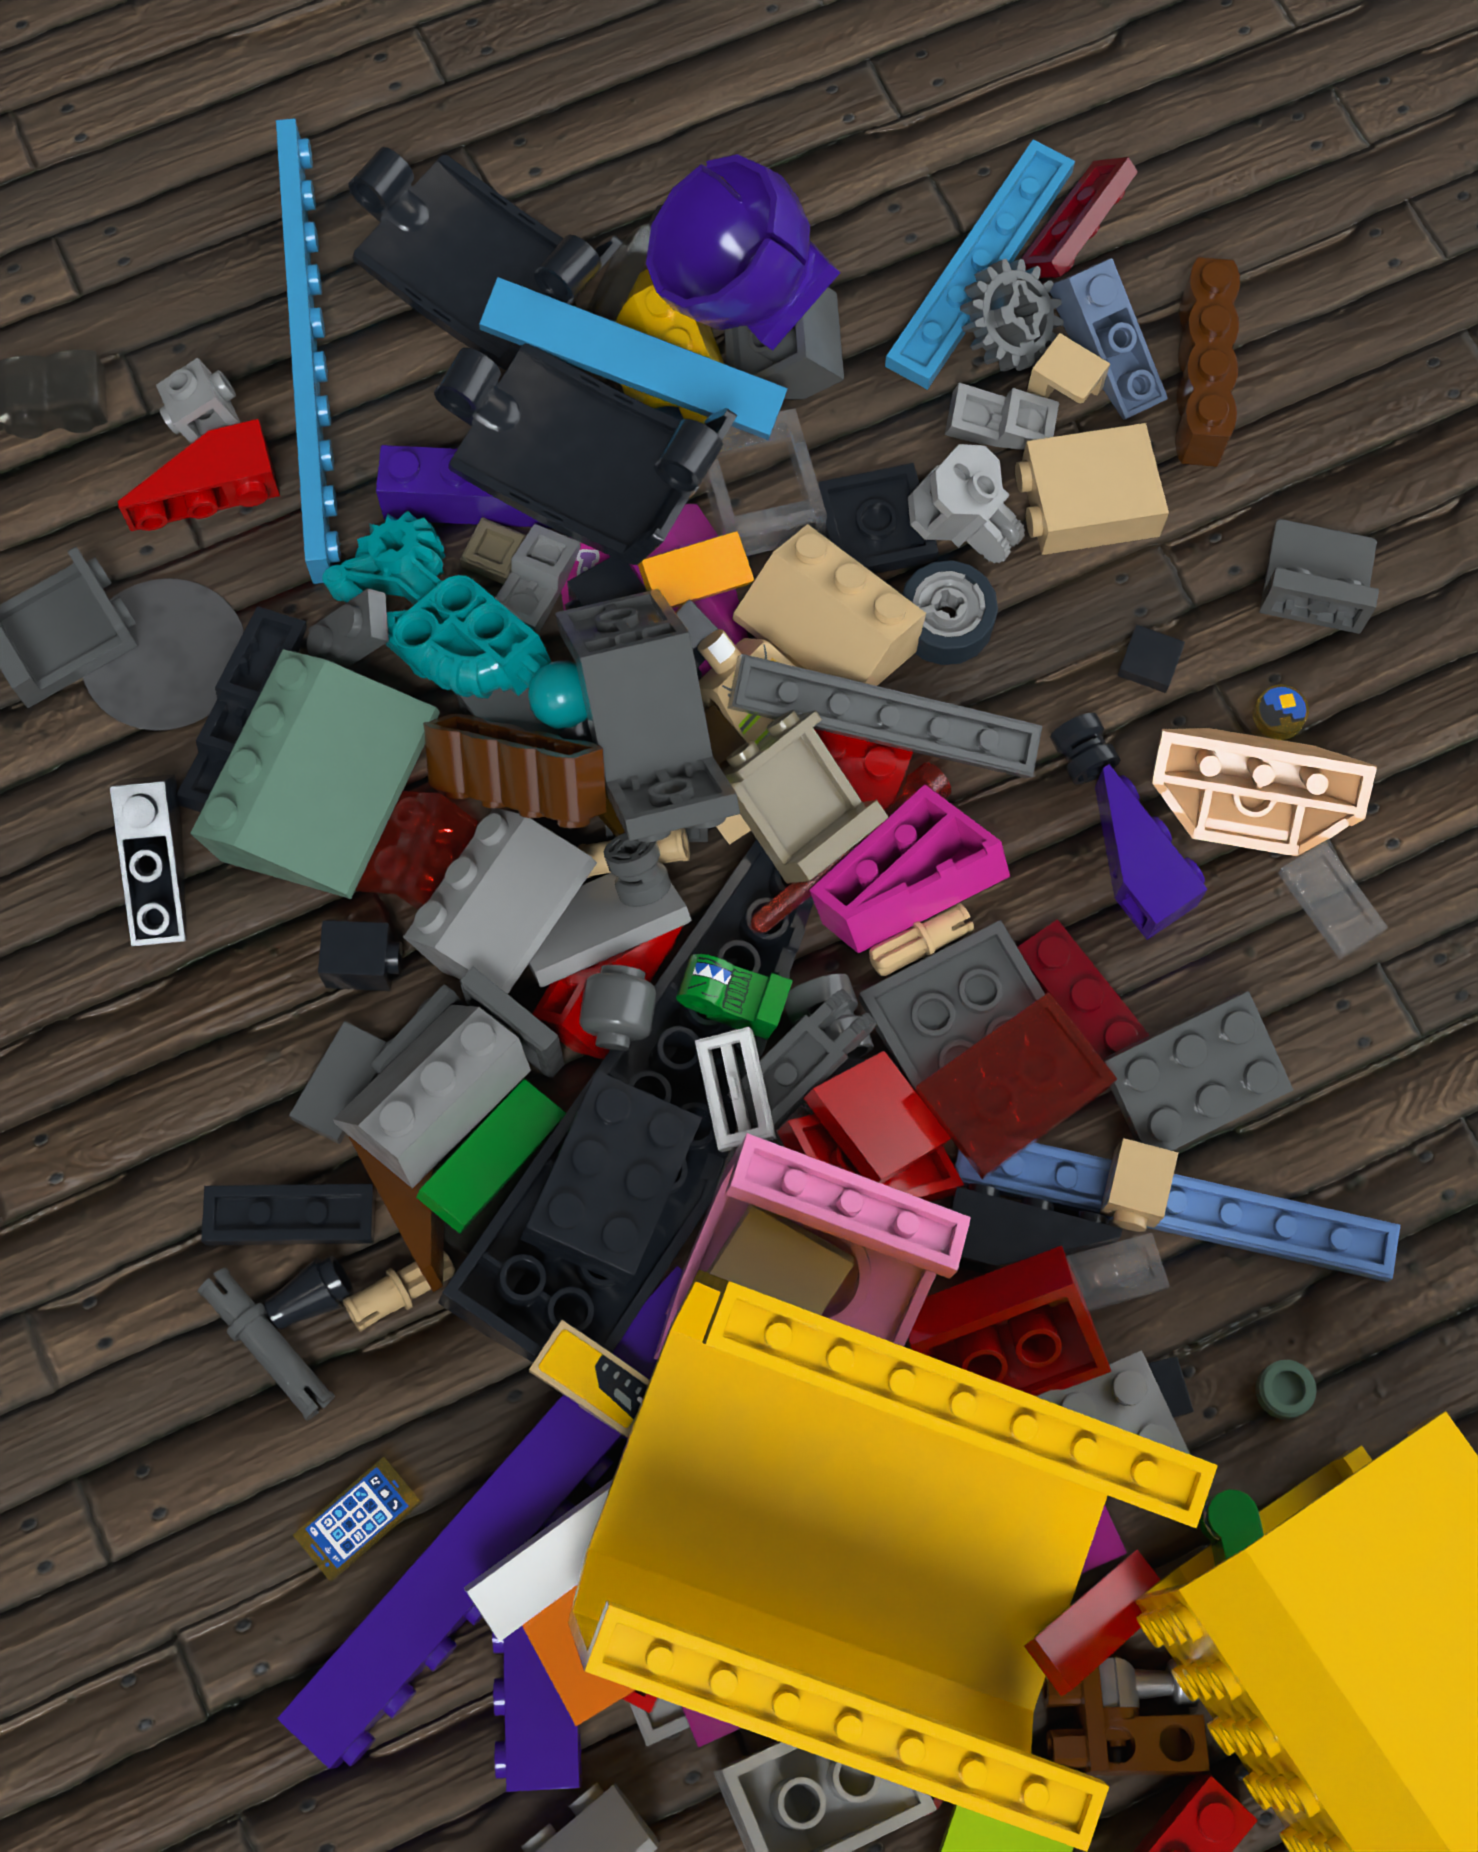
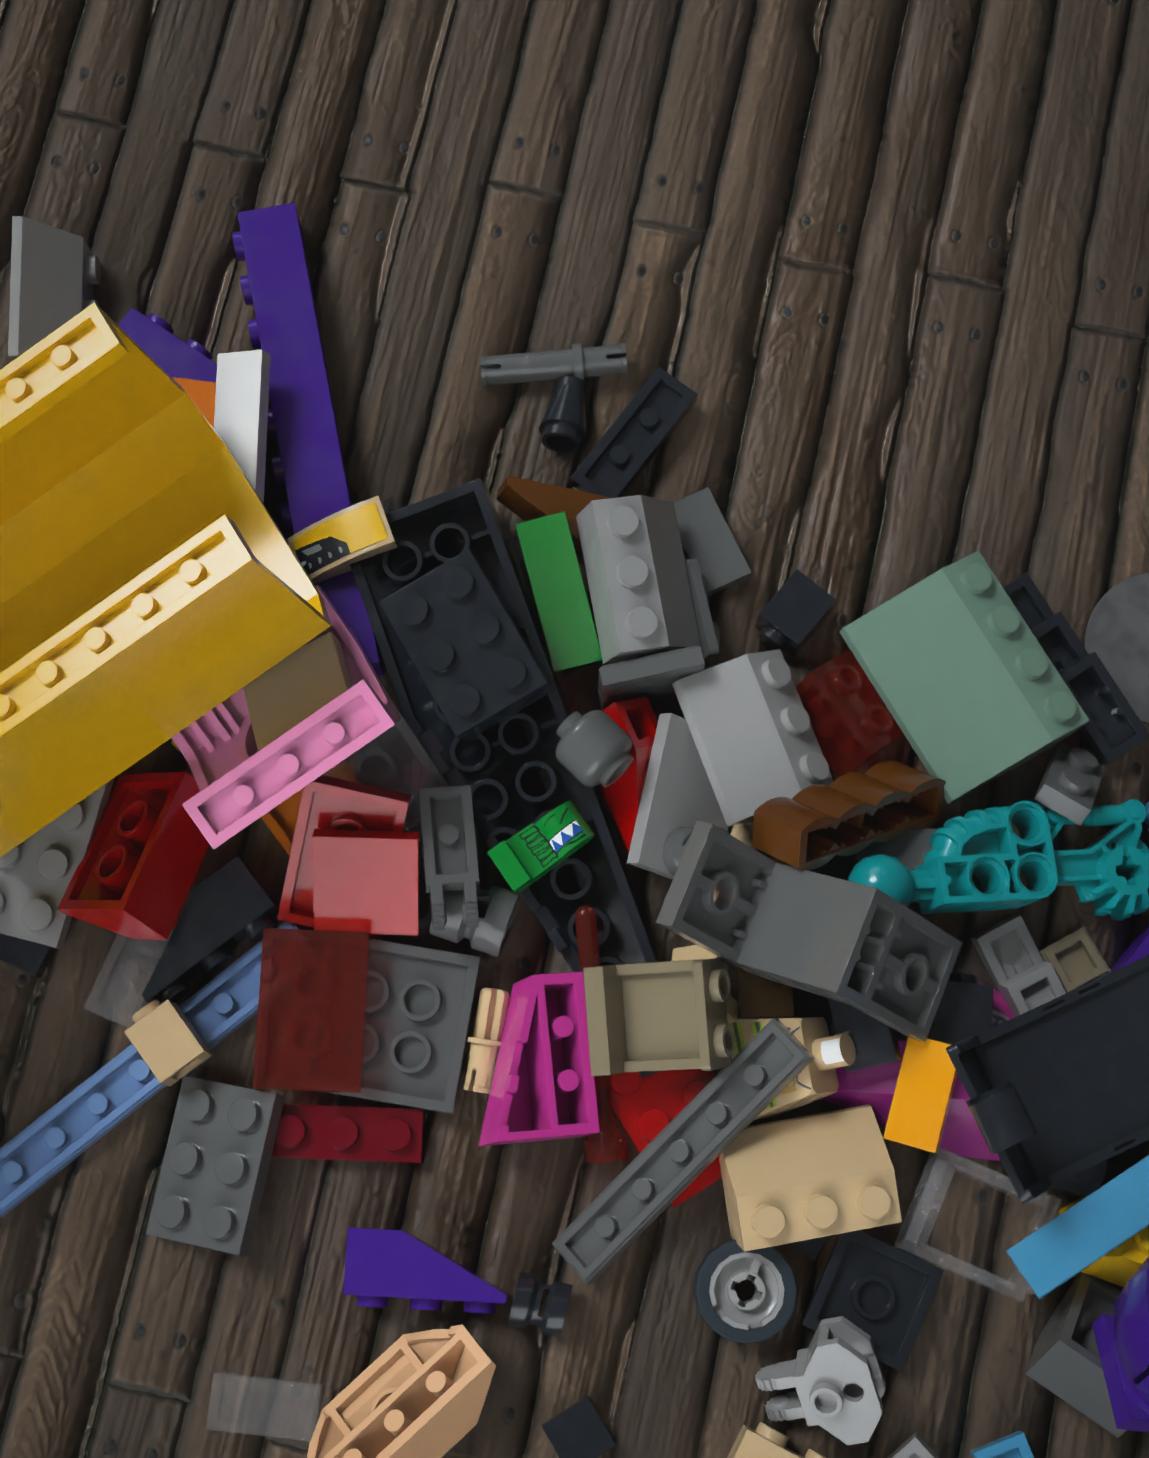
camera: 130 degrees right, 5 degrees up
slope [110,774,187,946] -> none
tile [293,1457,422,1581] -> none
tan axle [343,1251,455,1332] -> none
white tile [695,1027,777,1152] -> none

